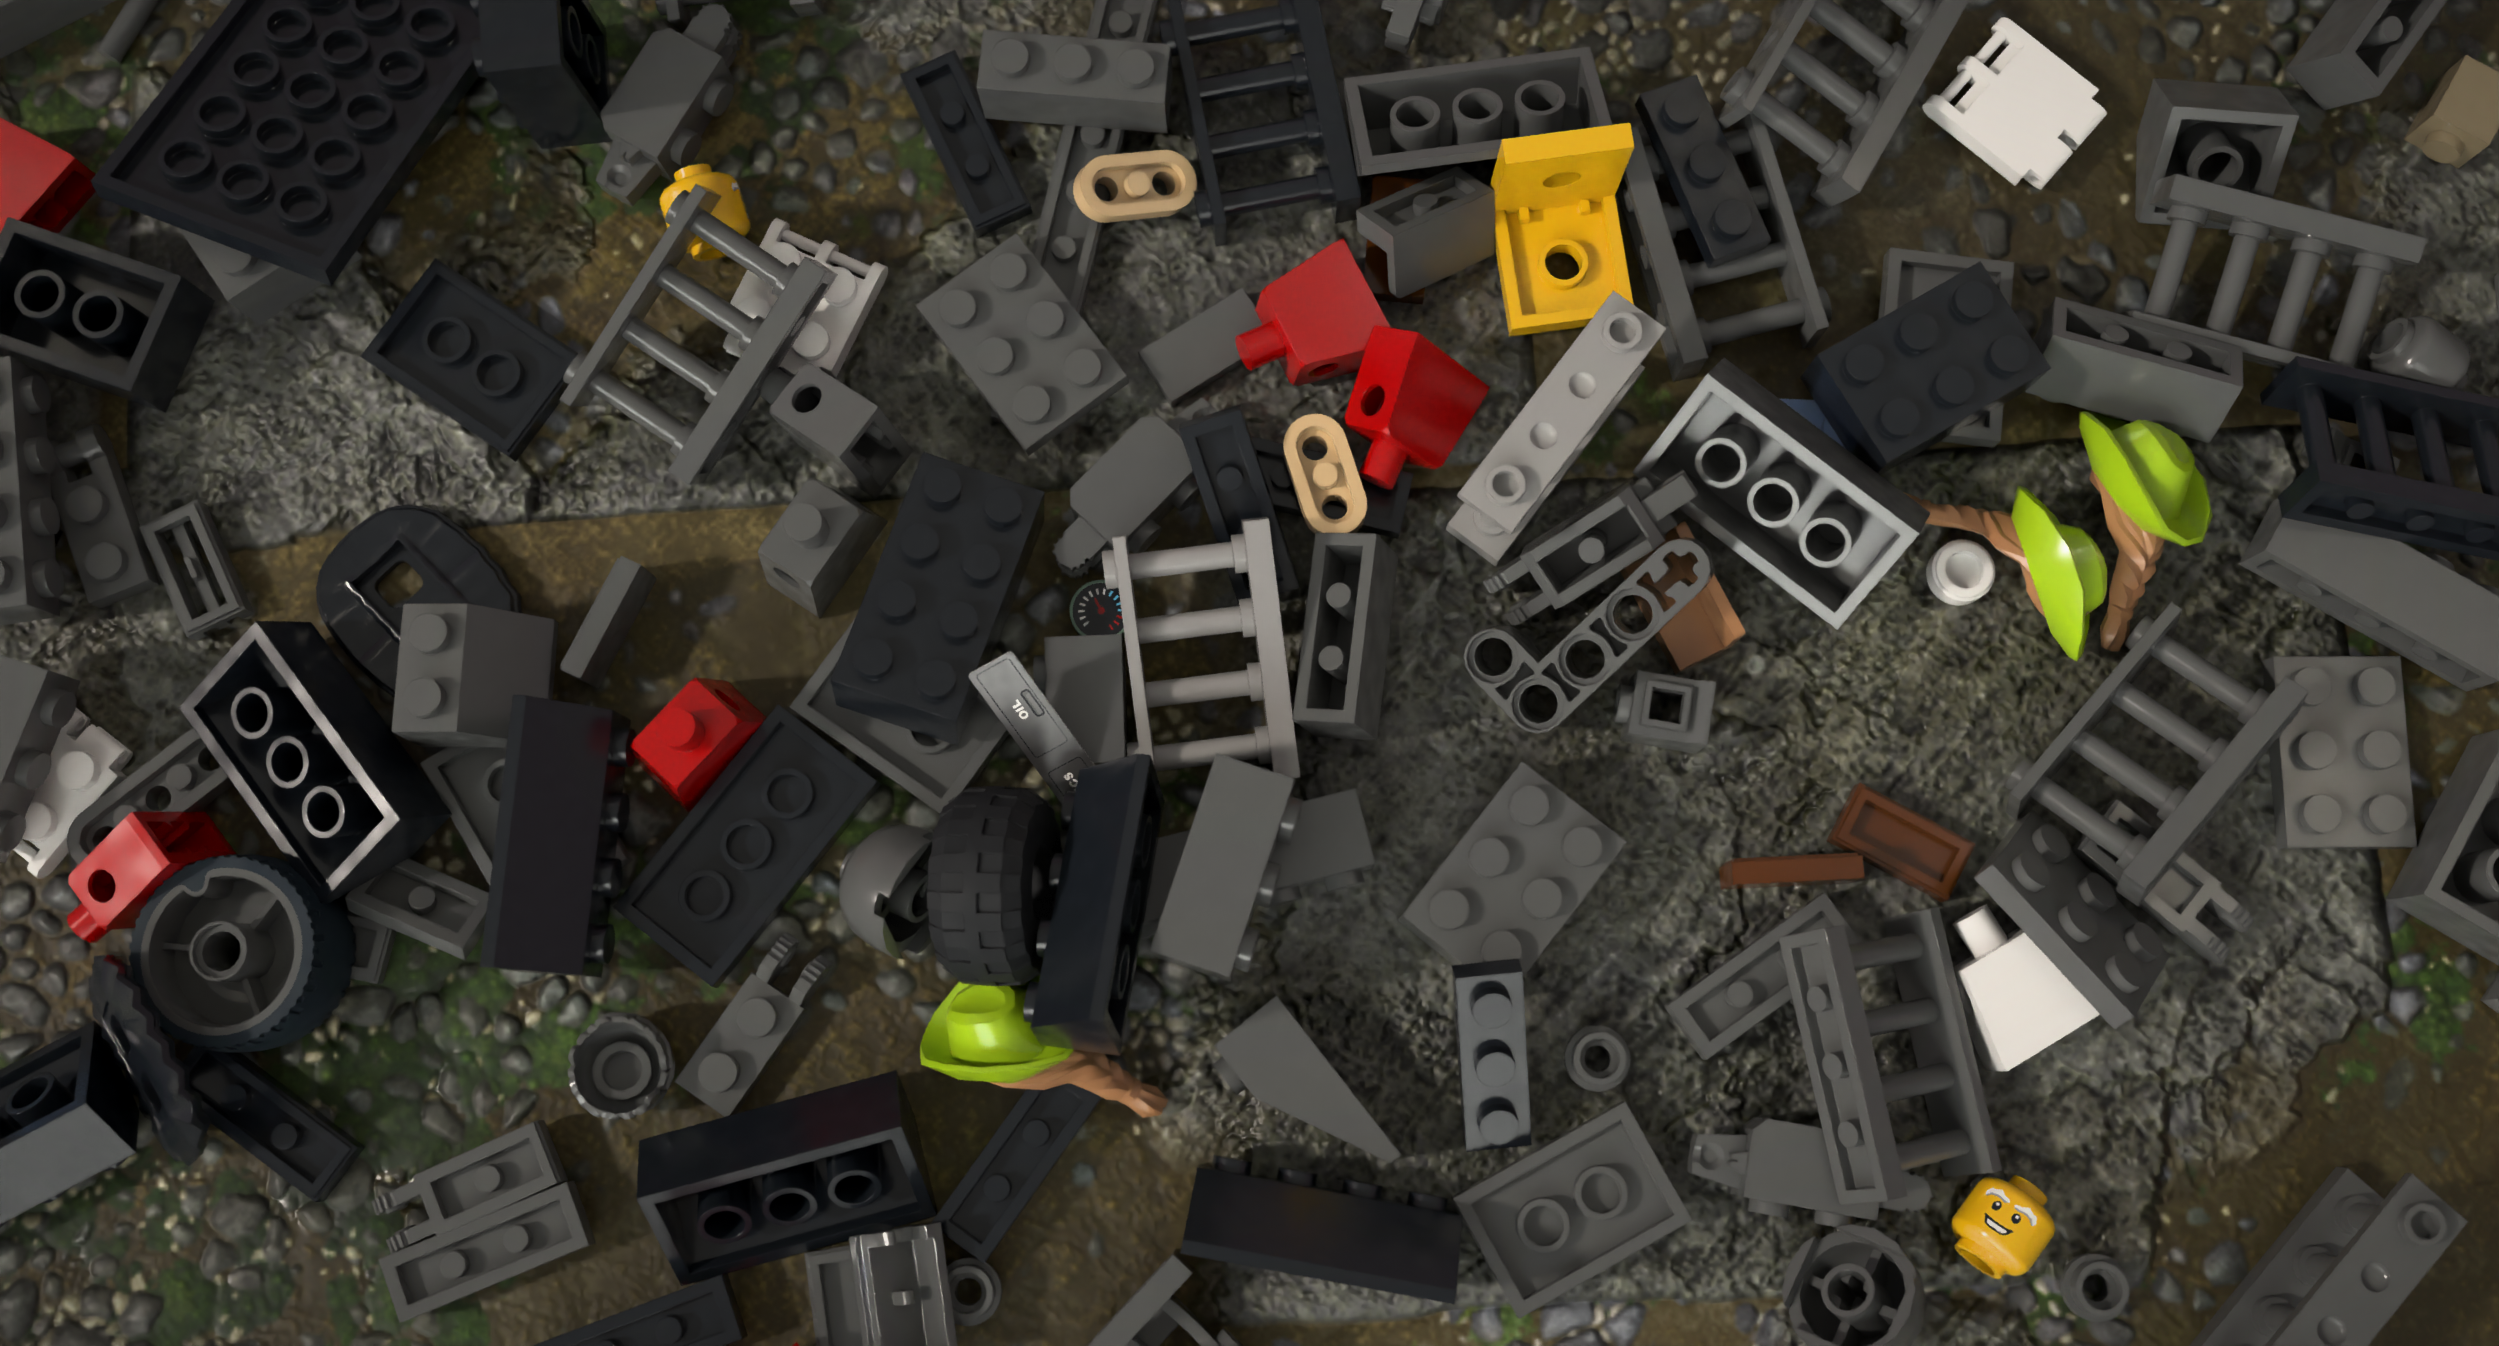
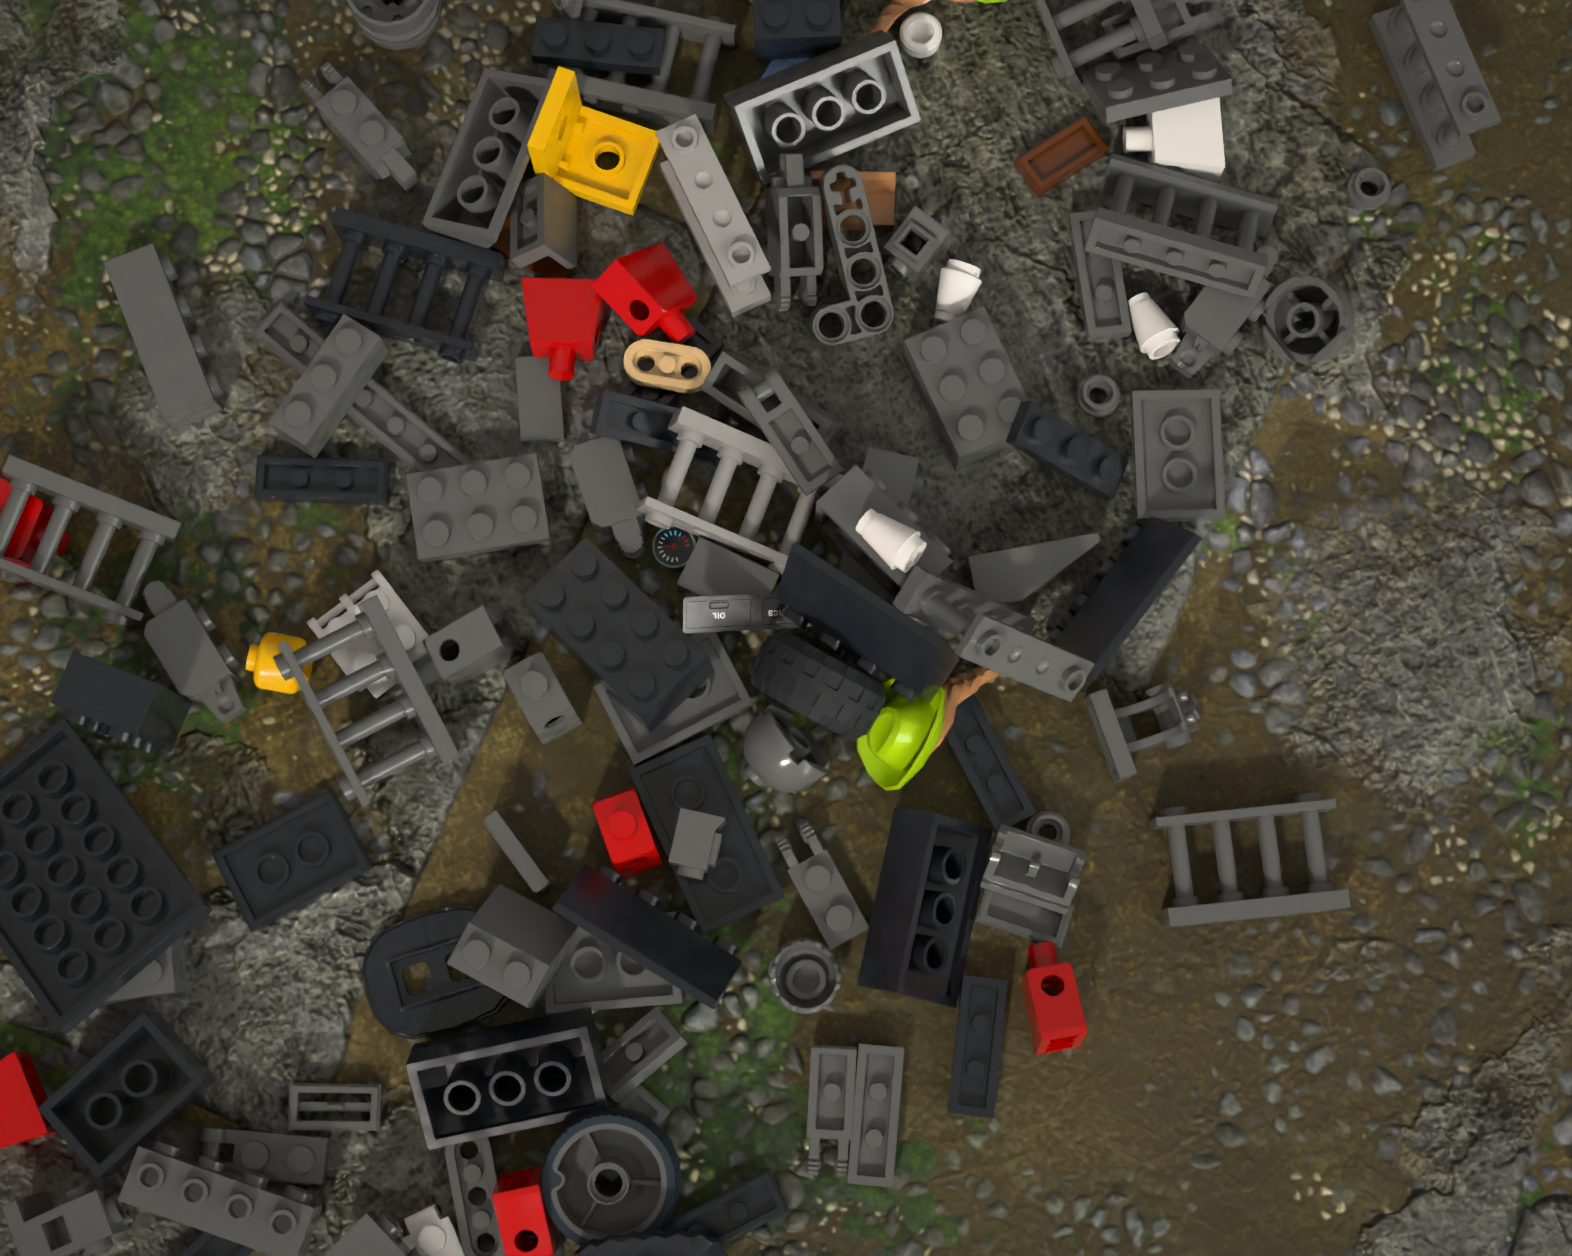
camera: 65 degrees left, 0 degrees up
tan plate [1073,150,1197,223] -> none
reddish brown tile [1719,853,1865,890] -> none
yellow head [1951,1175,2055,1280] -> none
none -> dark grey window [668,808,726,880]
none -> dark grey plate [736,368,843,496]
none -> white cone [856,509,927,573]
none -> dark grey fence [892,565,1095,702]
none -> white cone [933,259,982,323]
none -> white cone [1127,292,1181,360]

